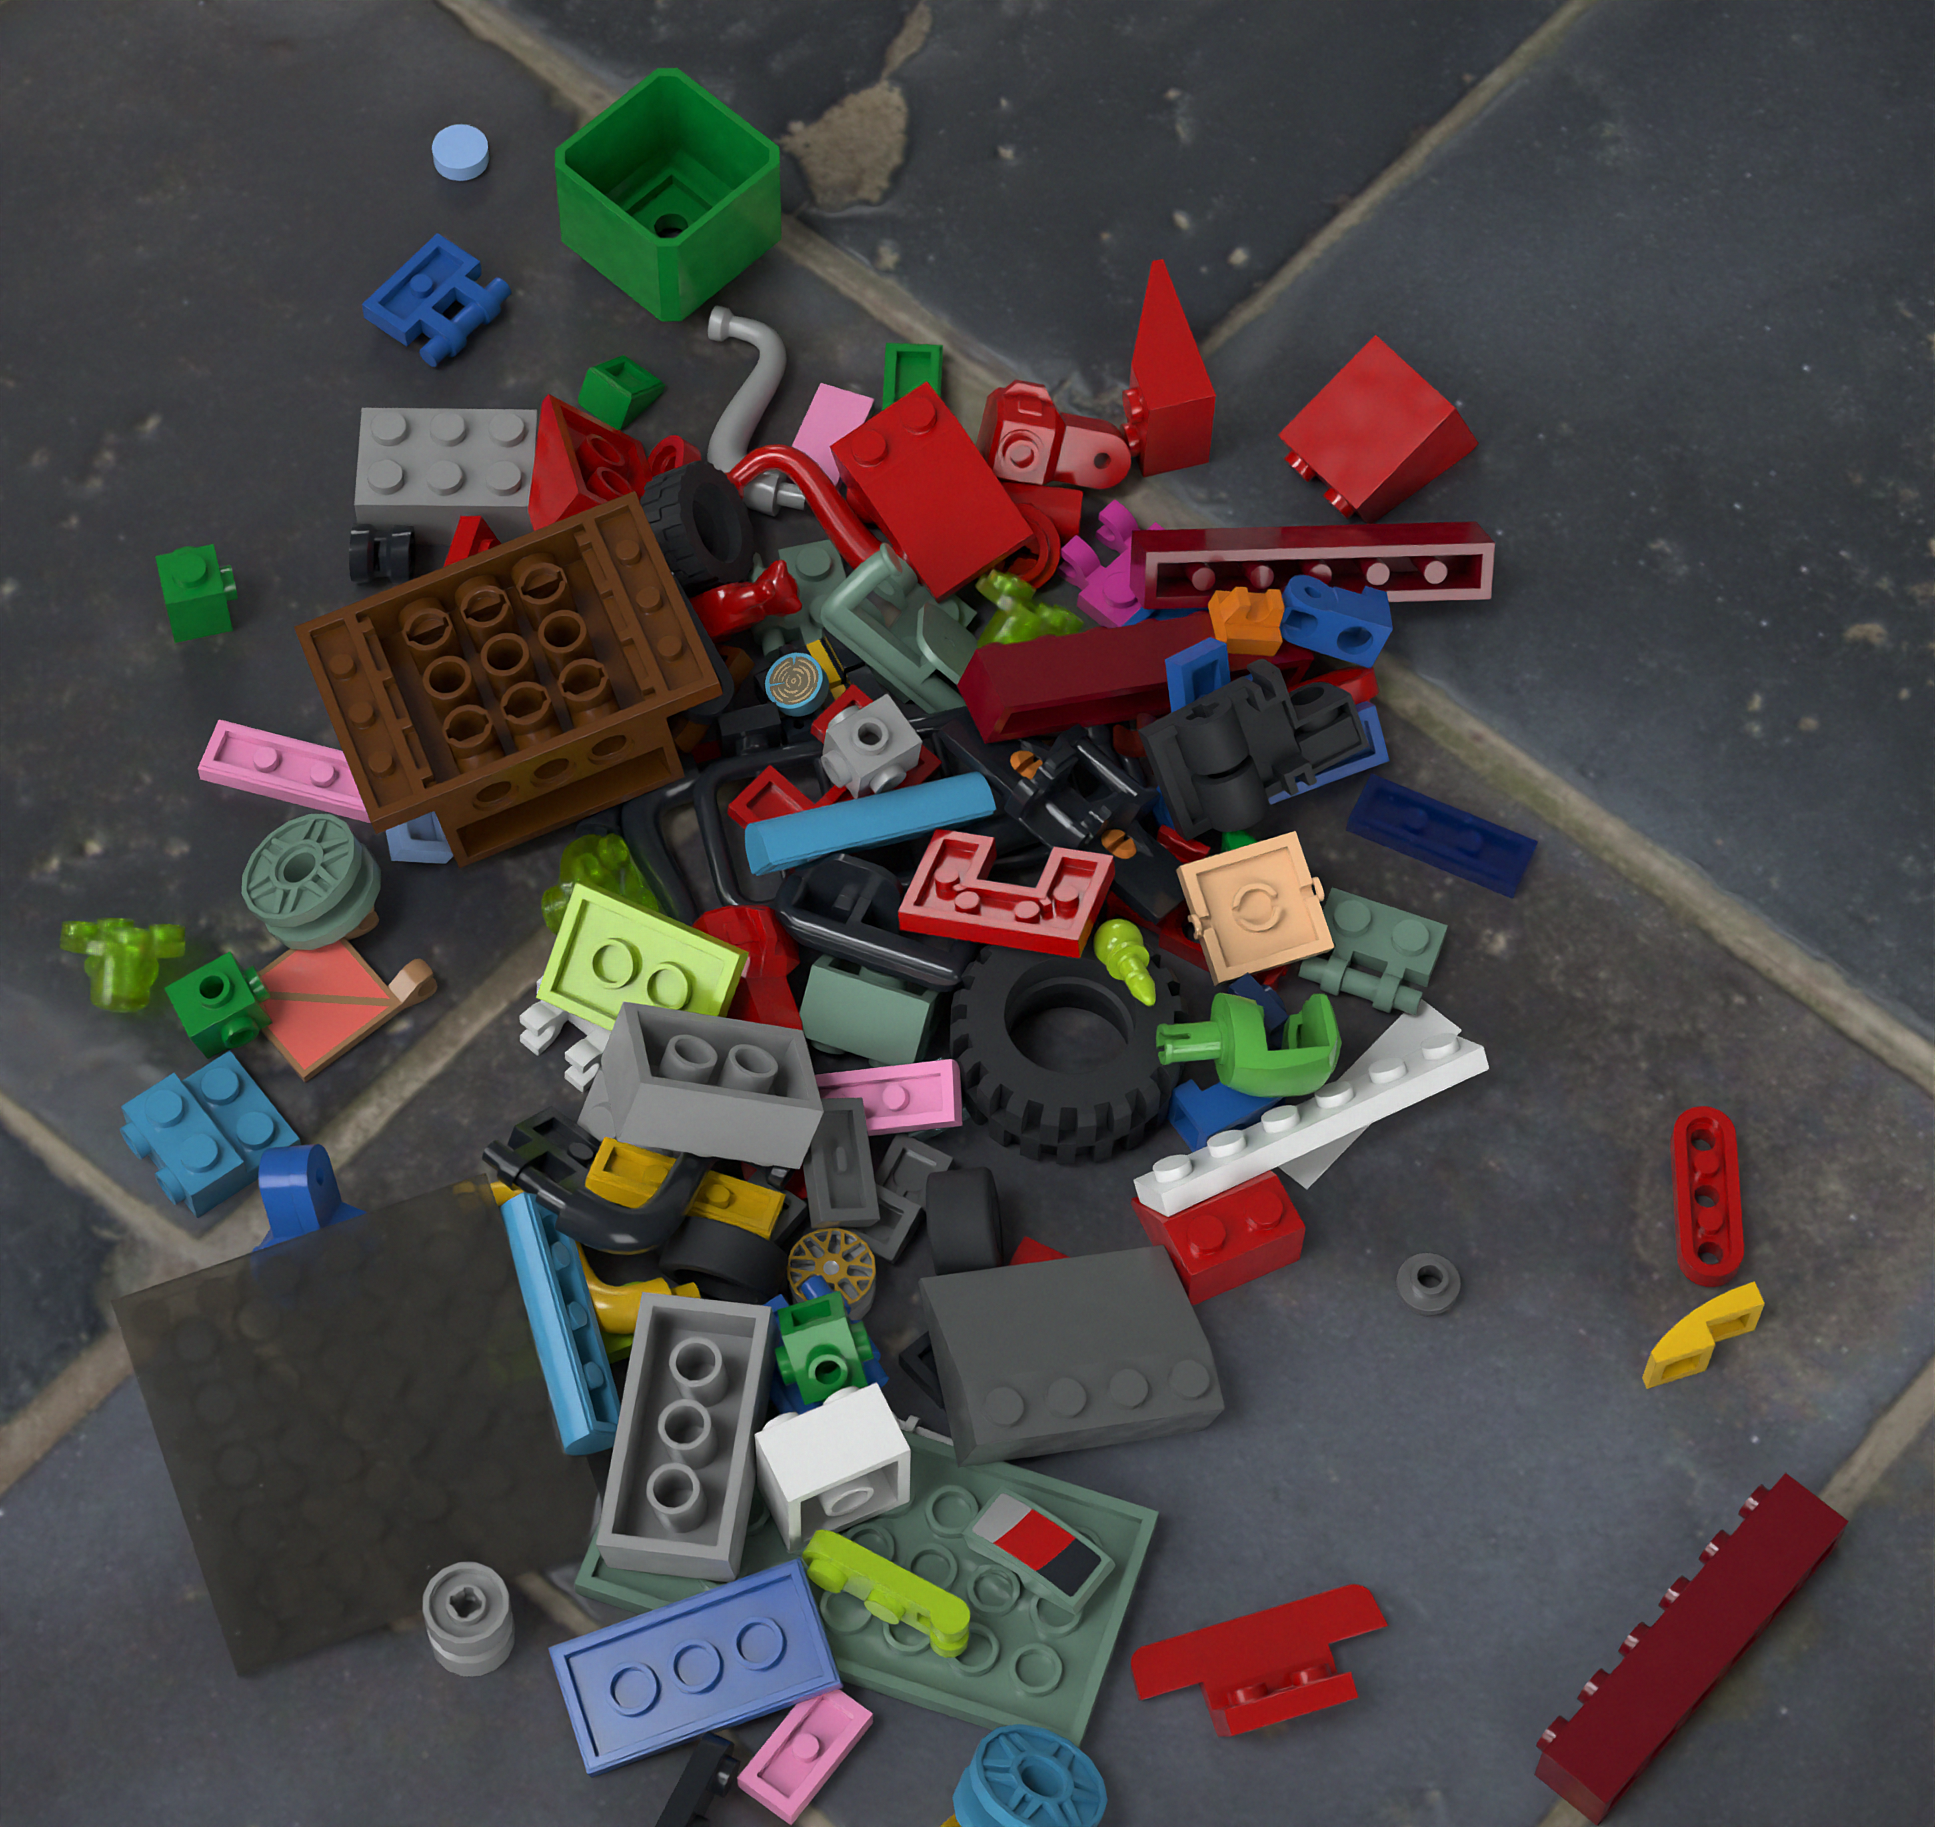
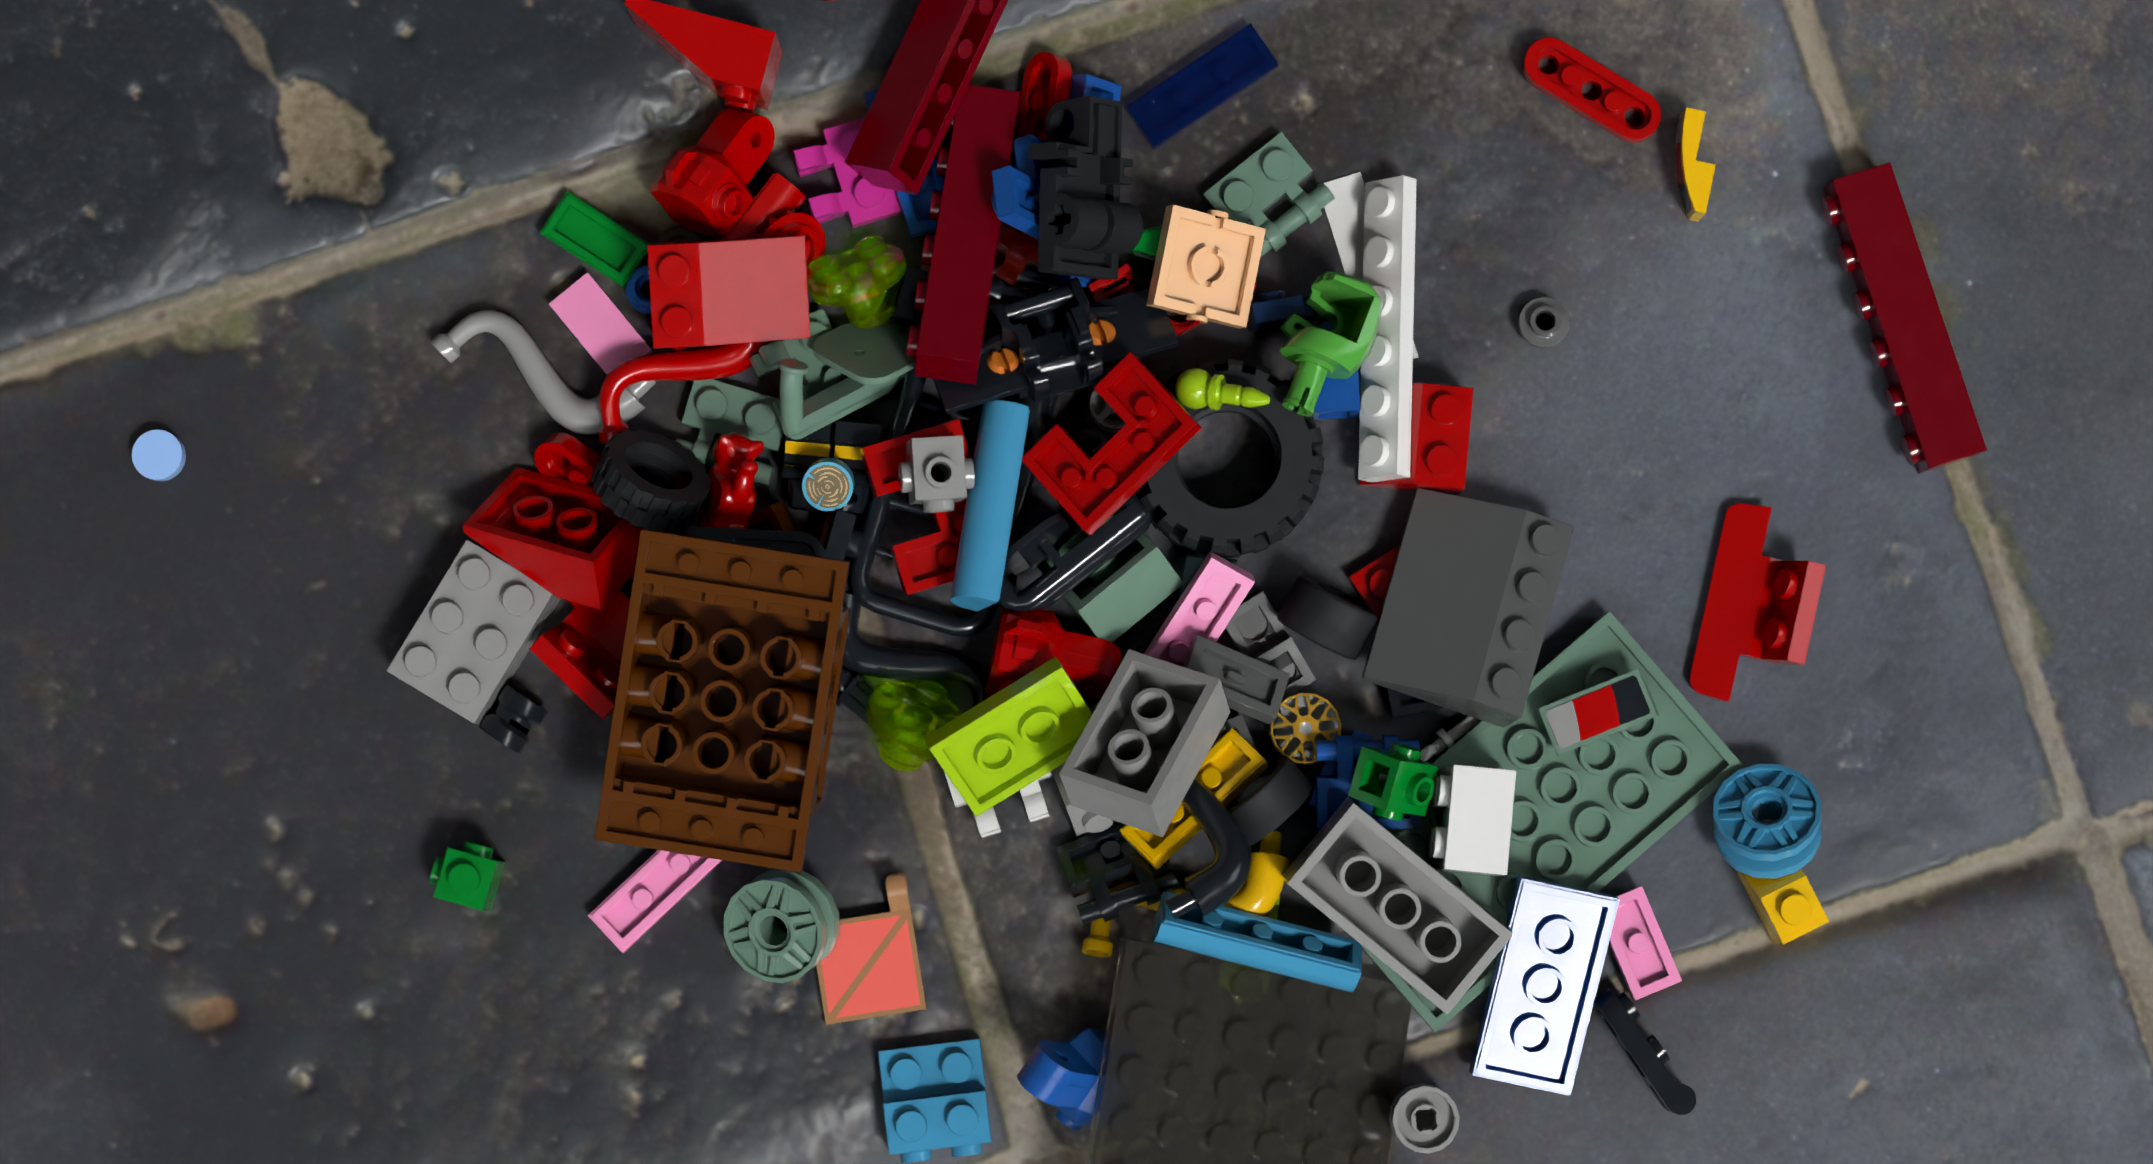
camera: 55 degrees left, 25 degrees up
clear neon green plate [59,917,186,1013] -> none
green brick [164,951,273,1059] -> none
blue plate [362,233,511,367] -> none
green plate [555,68,782,322] -> none
green slope [578,355,665,430] -> none
lime plate [801,1529,970,1658] -> none
orange tile [1208,587,1285,656] -> none
blue leg [1279,575,1393,669] -> none

